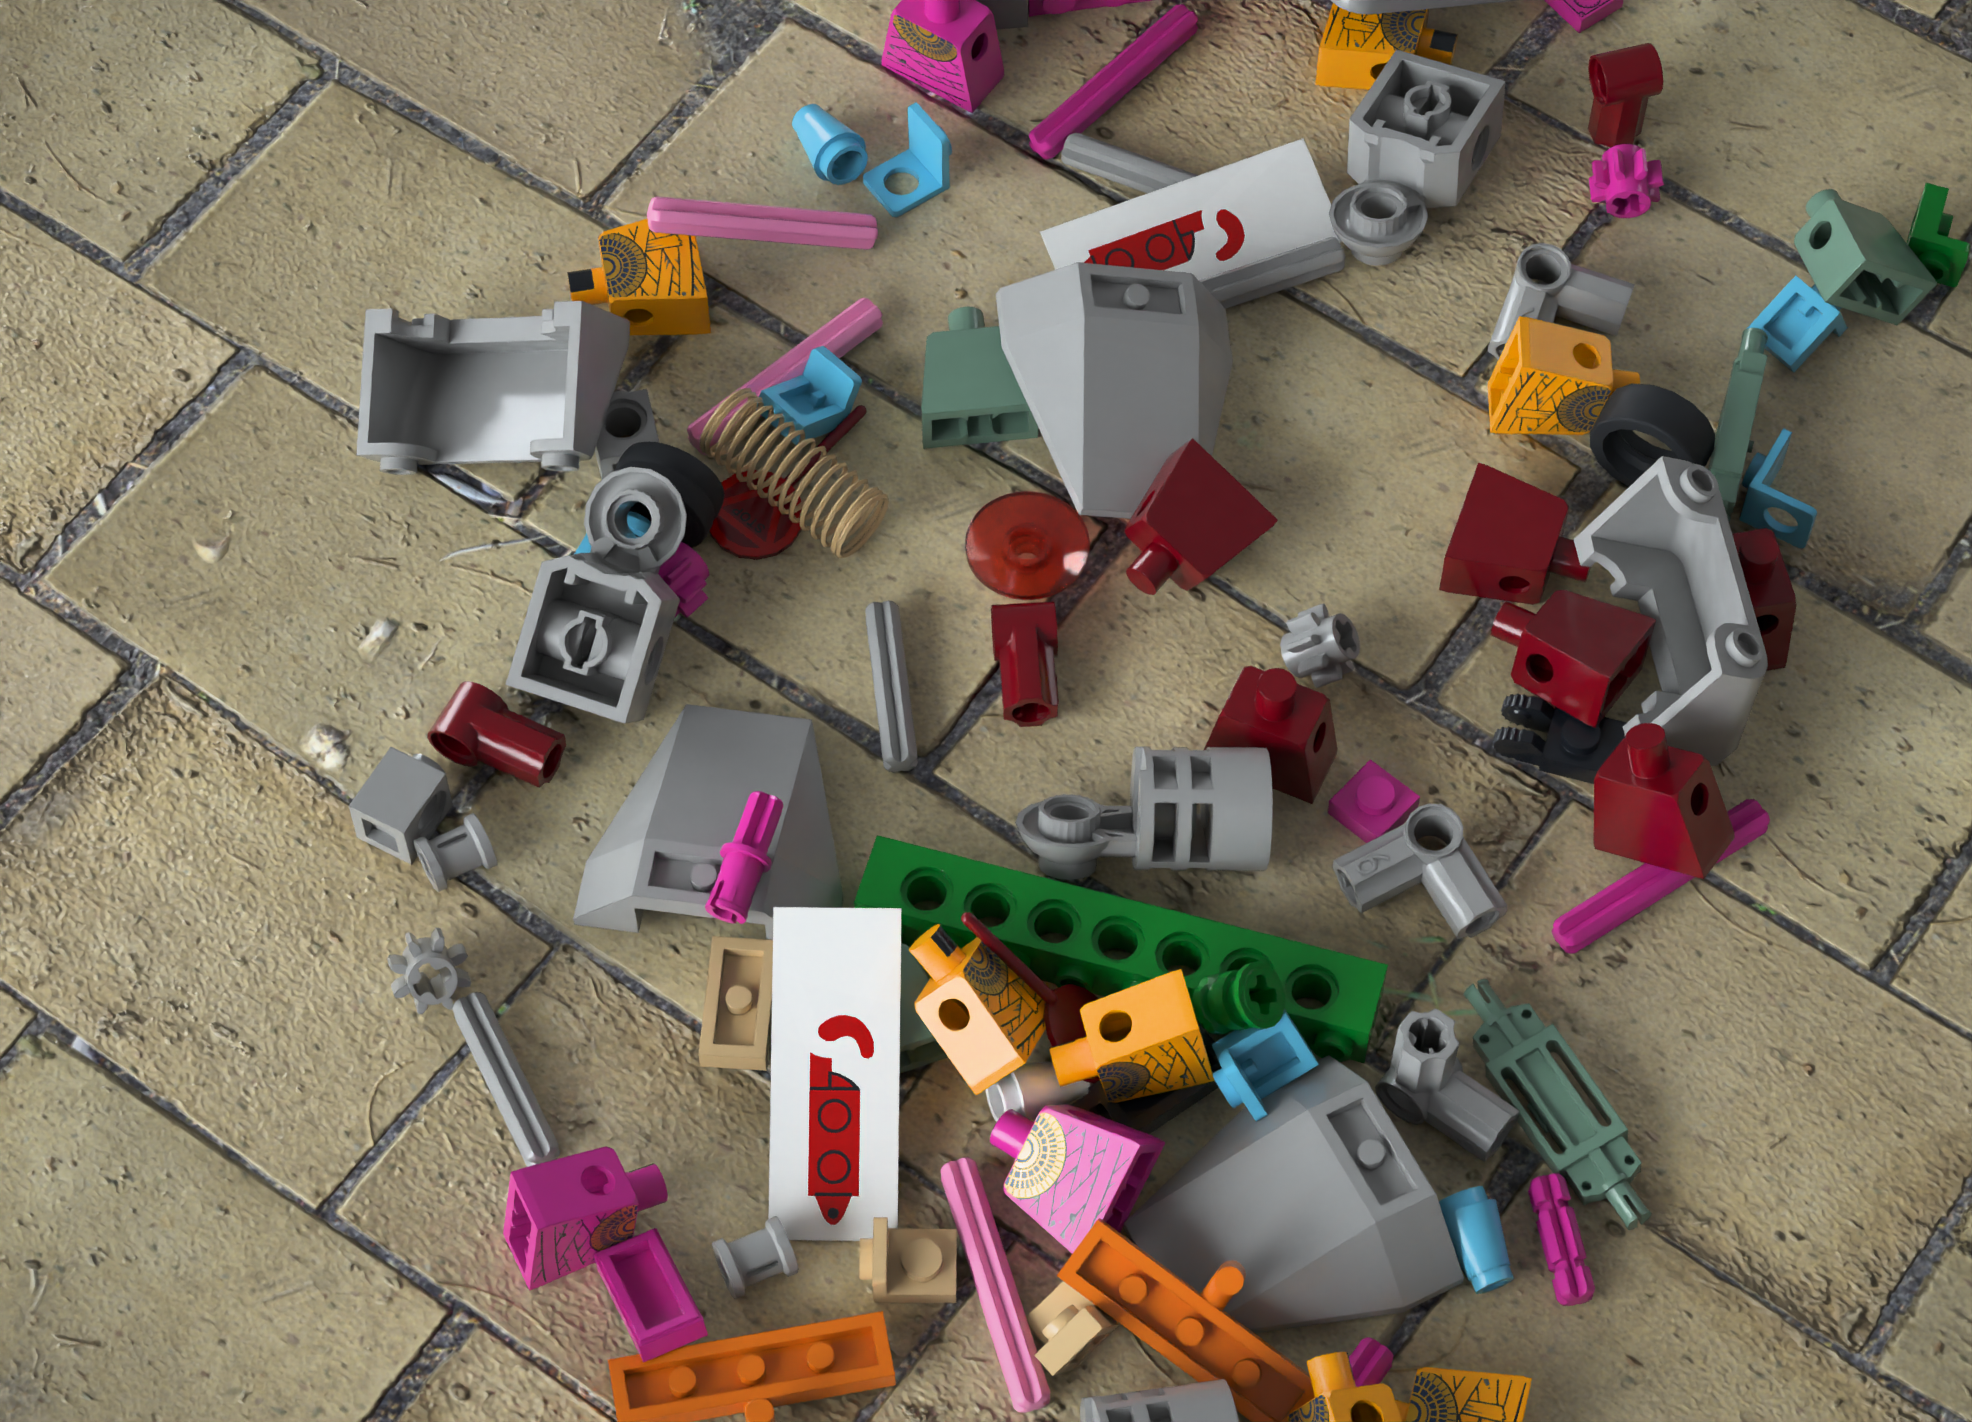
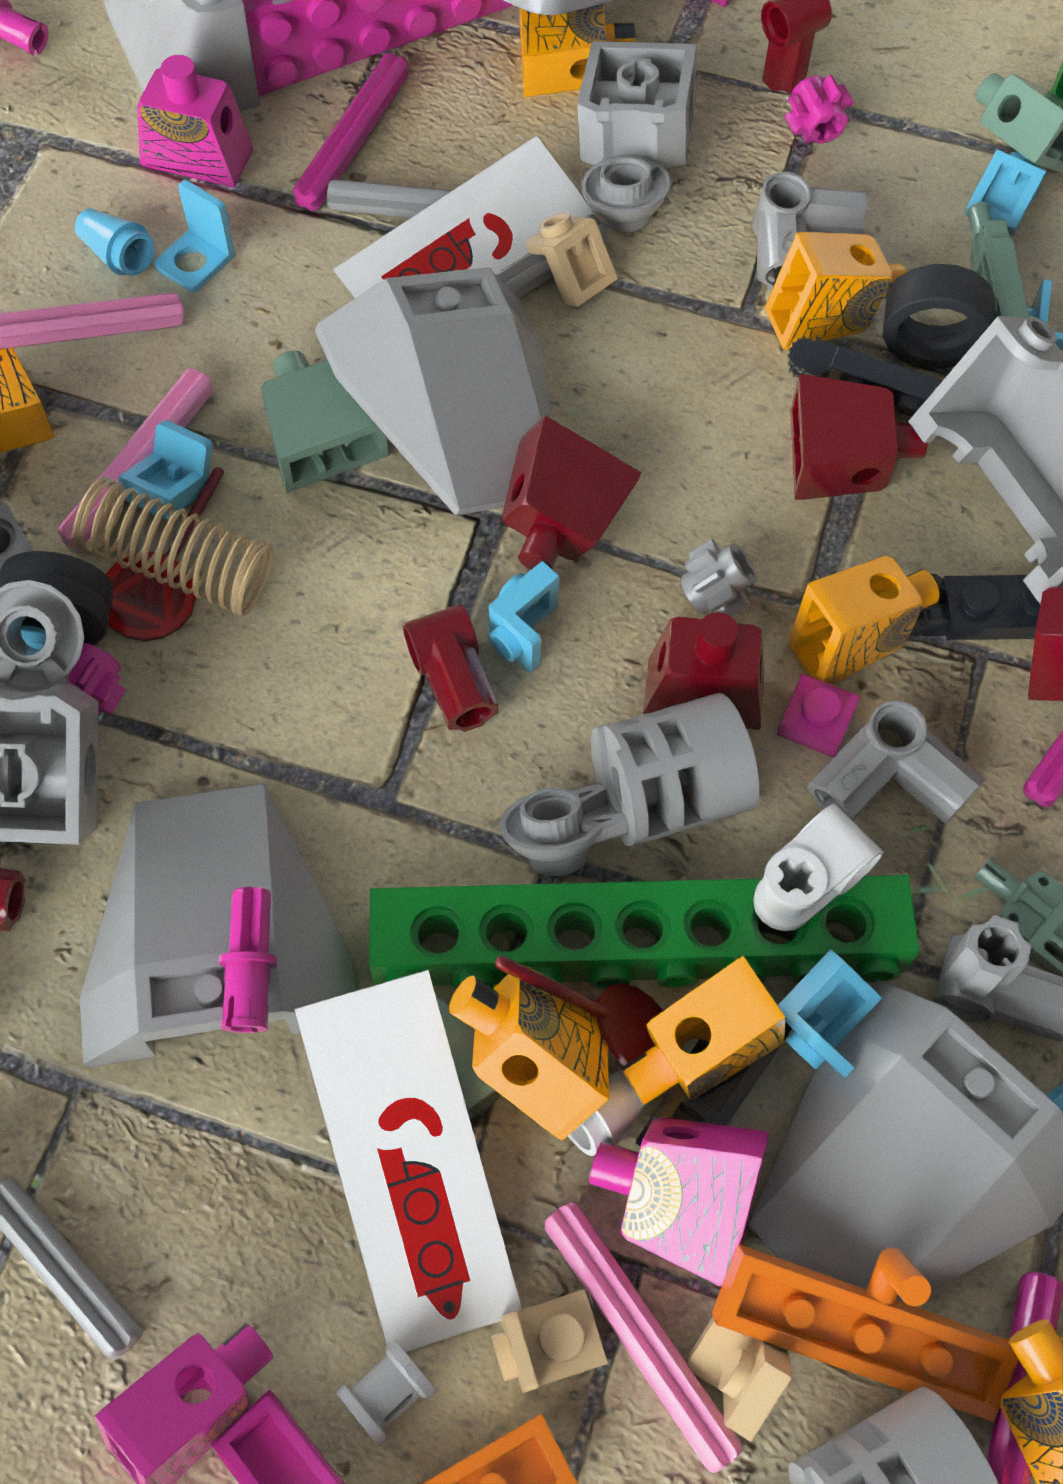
camera: 20 degrees left, 5 degrees up
tan plate [698,936,773,1071] -> none
light grey axle [865,600,918,773] -> none
clear red dish [965,491,1090,600] -> none
green bush [1193,961,1285,1035] -> none
dark red torso [1491,590,1656,728] -> none
none -> medium azure bracket [489,561,559,672]
none -> tan bracket [525,213,618,307]
none -> white piece [753,804,884,931]
none -> light orange torso [787,555,939,685]
none -> black hinge [788,336,943,417]

